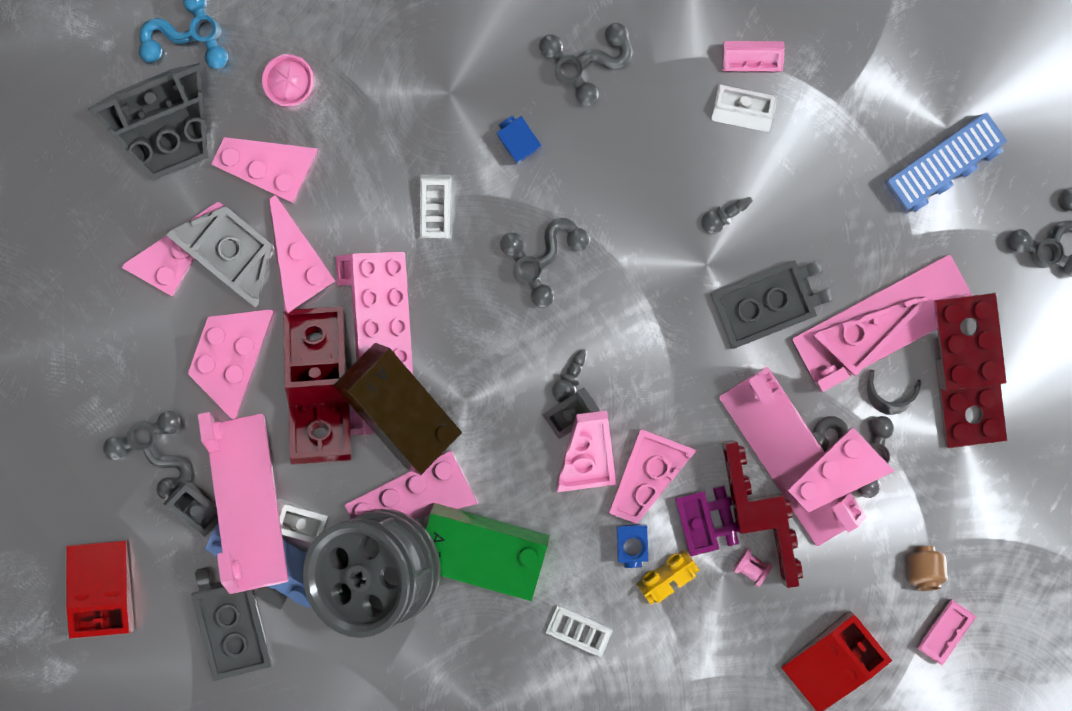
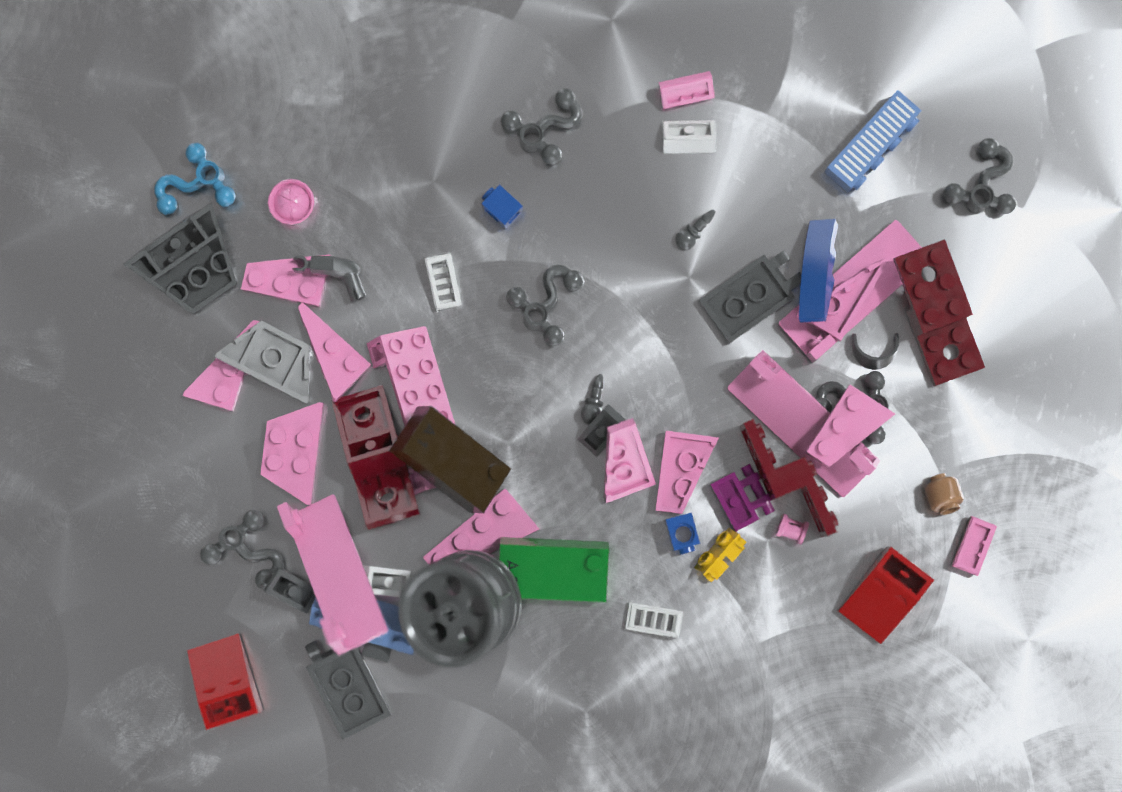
camera: 15 degrees left, 5 degrees down
none -> dark grey arm [292,255,367,302]
none -> blue slope [799,219,838,322]

